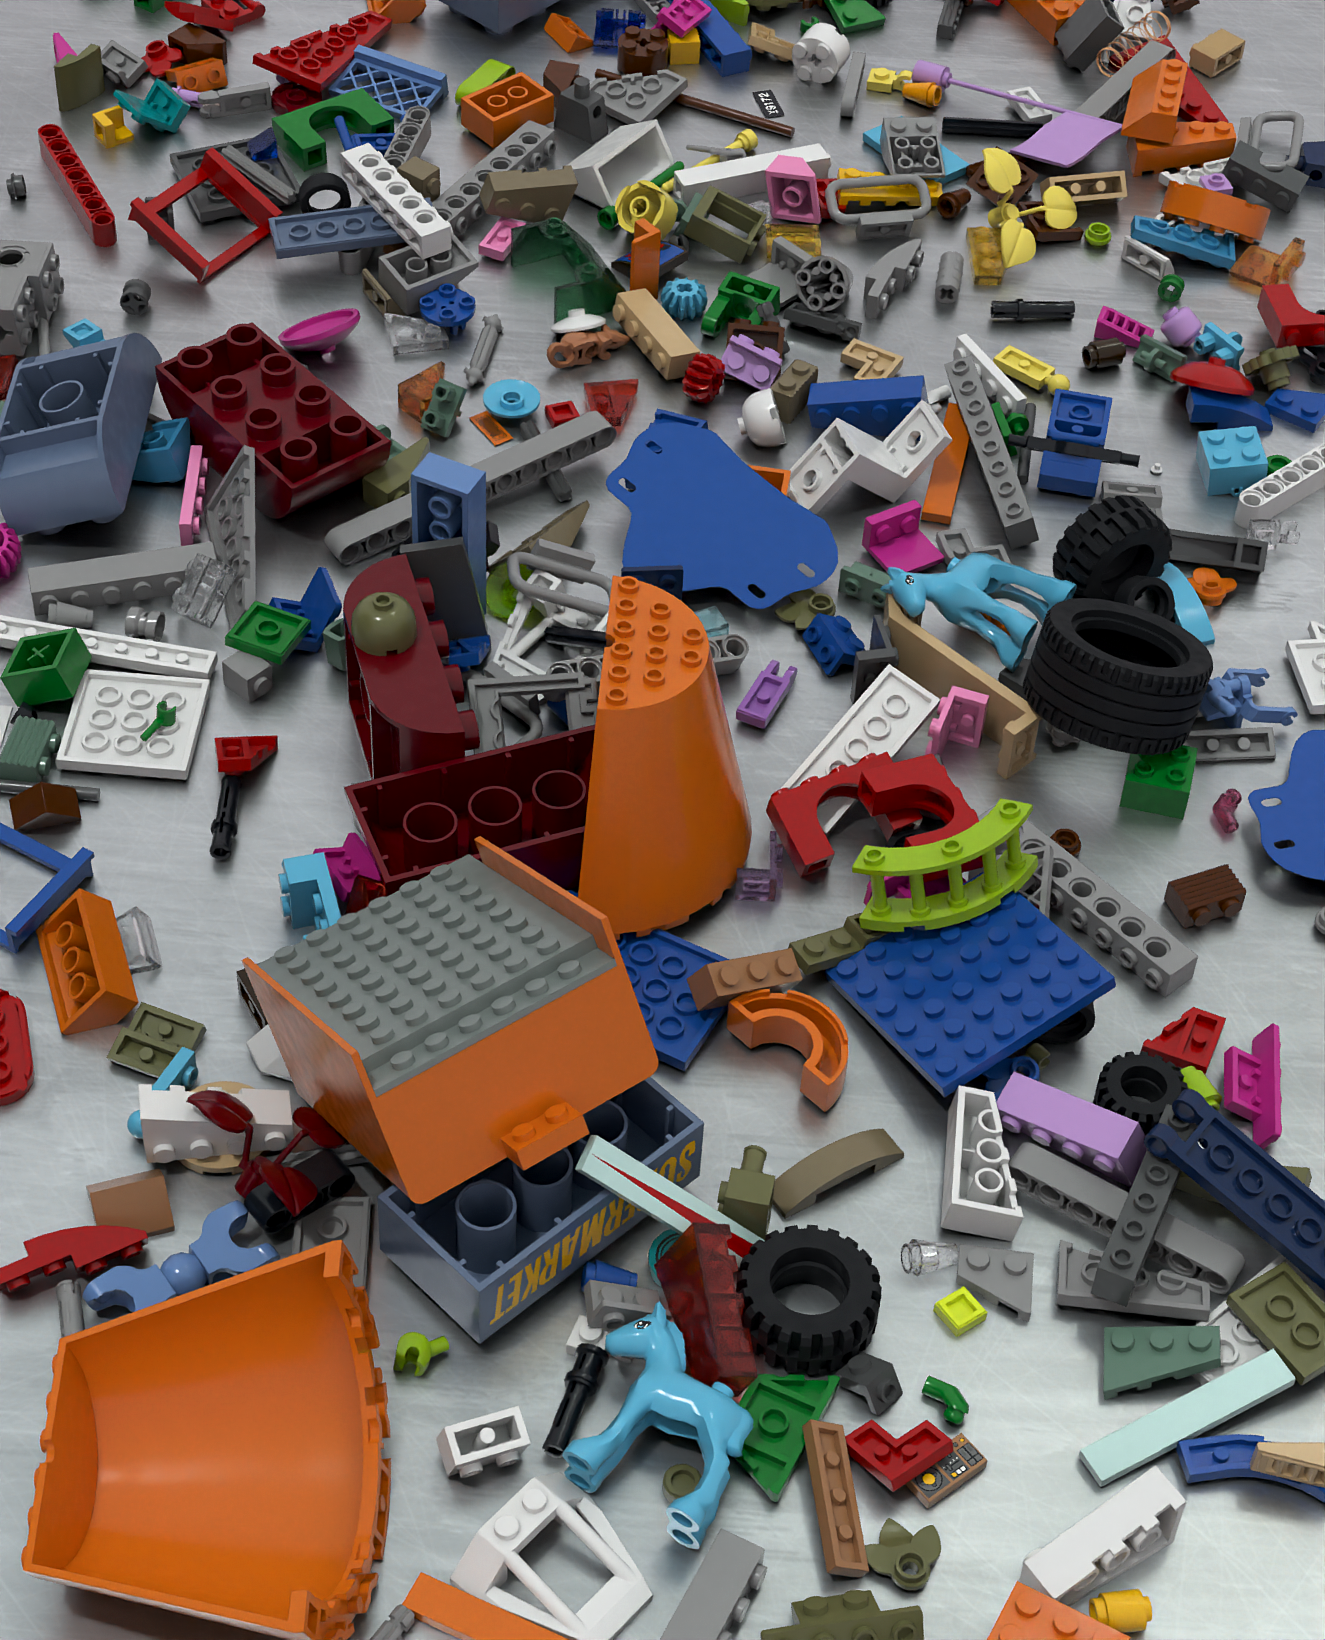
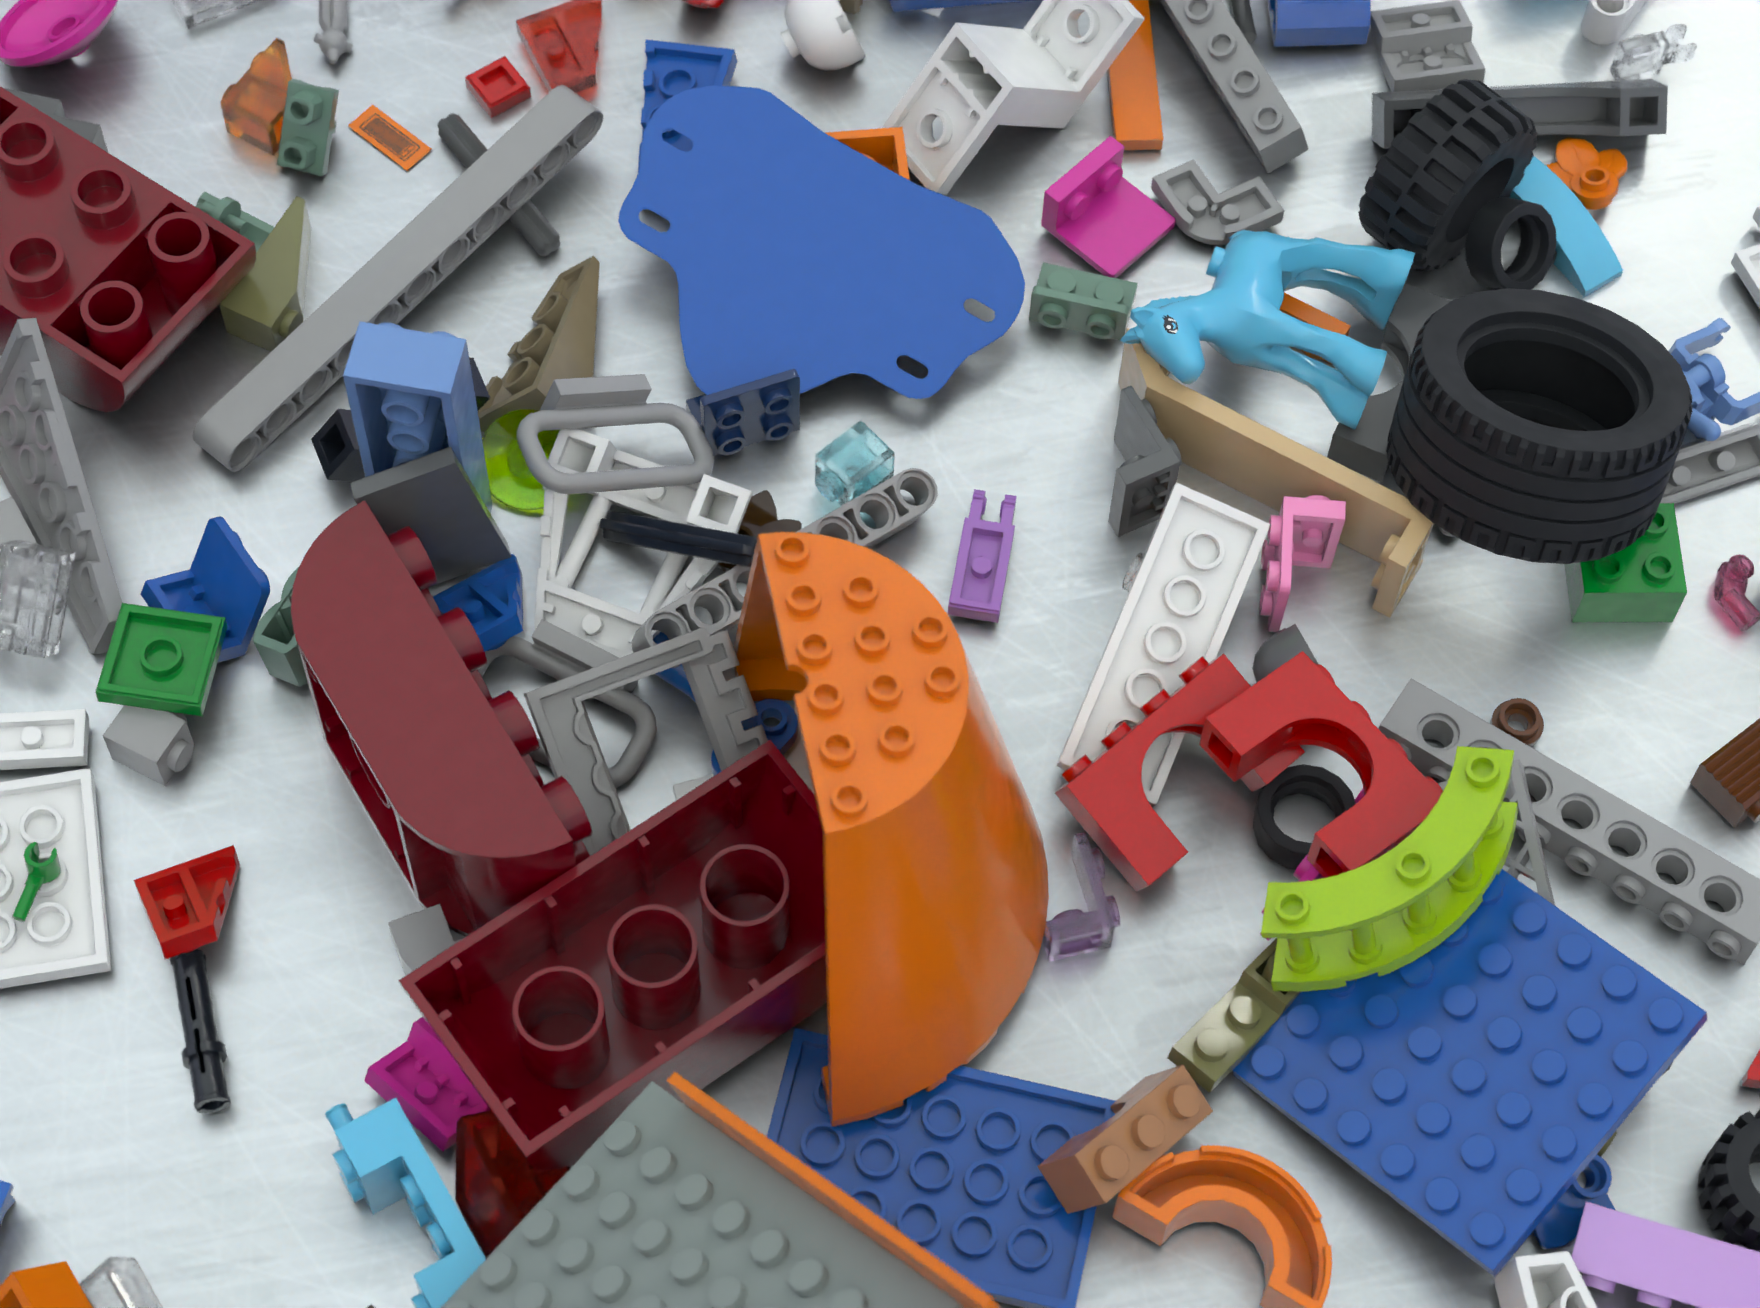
camera: 15 degrees left, 15 degrees up
olive cylinder [351,592,417,656] -> none
medium azure dish [483,379,540,419] -> none
olive plate [774,589,836,630] -> none
blue bracket [802,613,866,676] -> none

